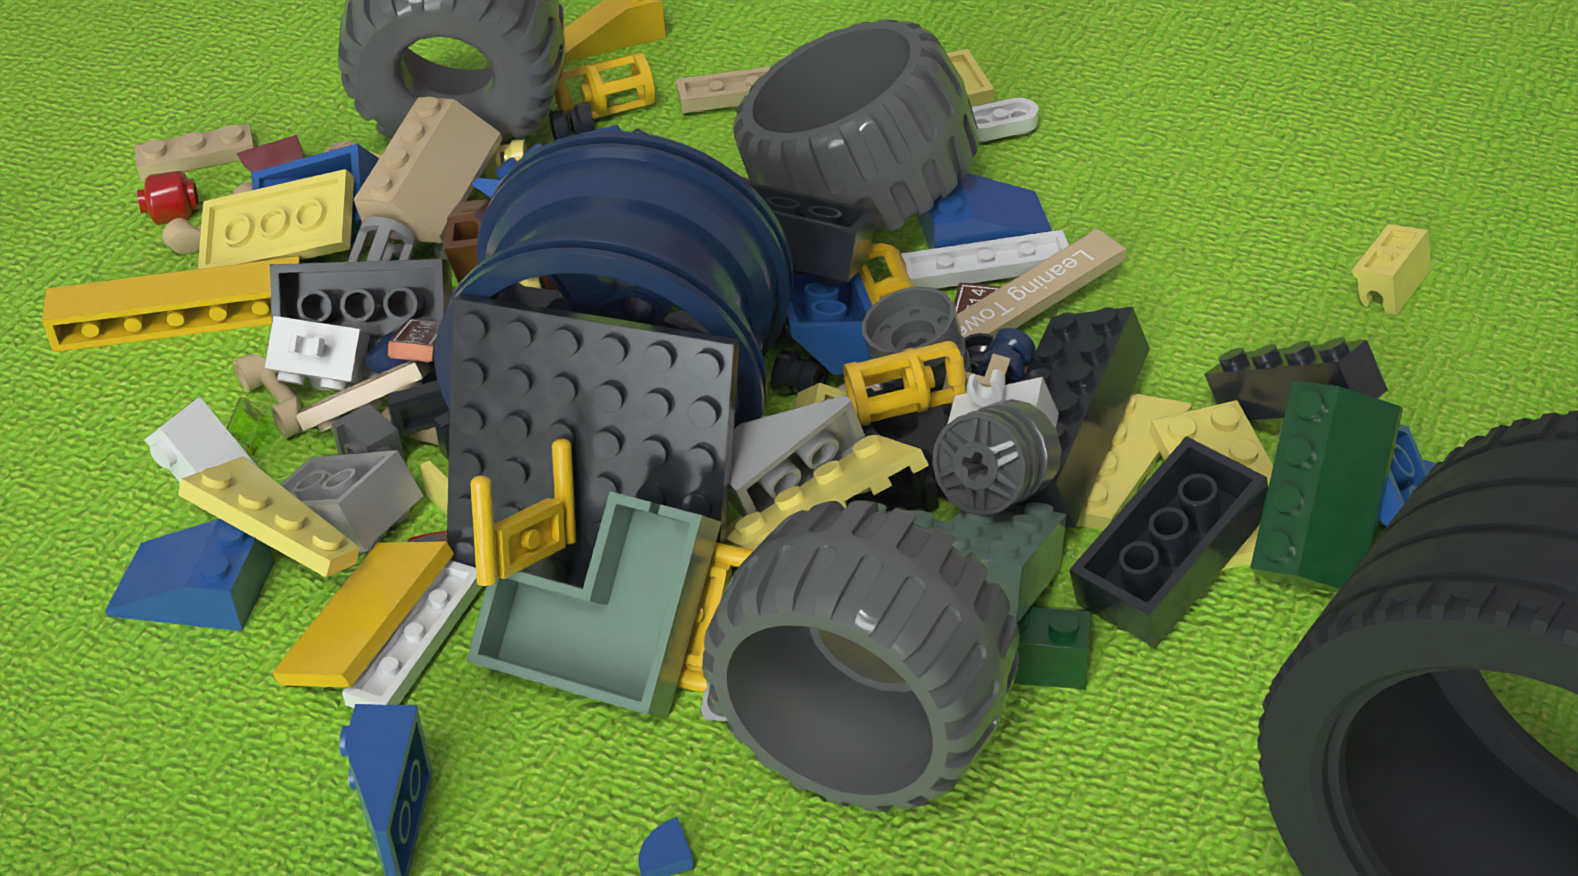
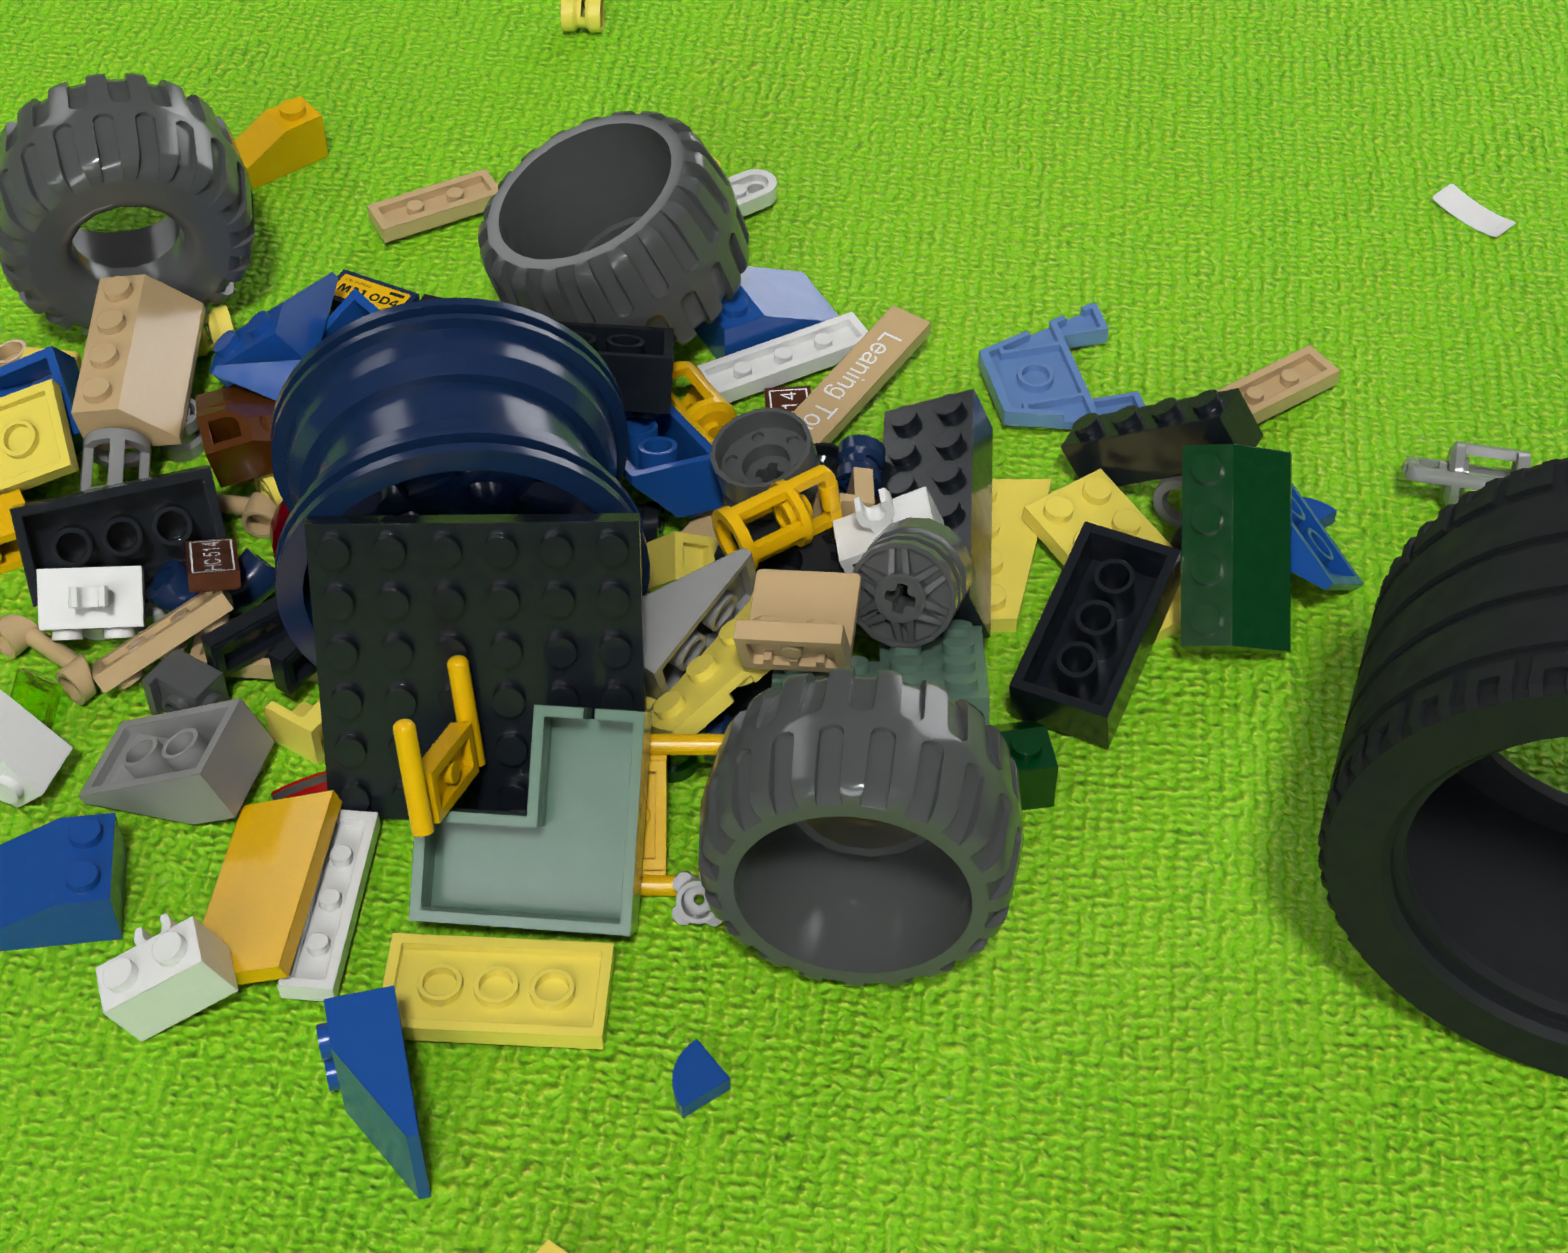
camera: 20 degrees left, 5 degrees up
light yellow wing [178,456,360,577] -> none
black wheel [549,102,595,141] -> none
yellow piece [554,52,656,124] -> none
light yellow hinge [1352,224,1431,316] -> none
none -> white brick [95,913,238,1042]
none -> light yellow plate [382,933,615,1050]
none -> tan bracket [733,569,862,673]
none -> medium blue wing [978,303,1145,429]
none -> tan plate [1217,345,1340,424]

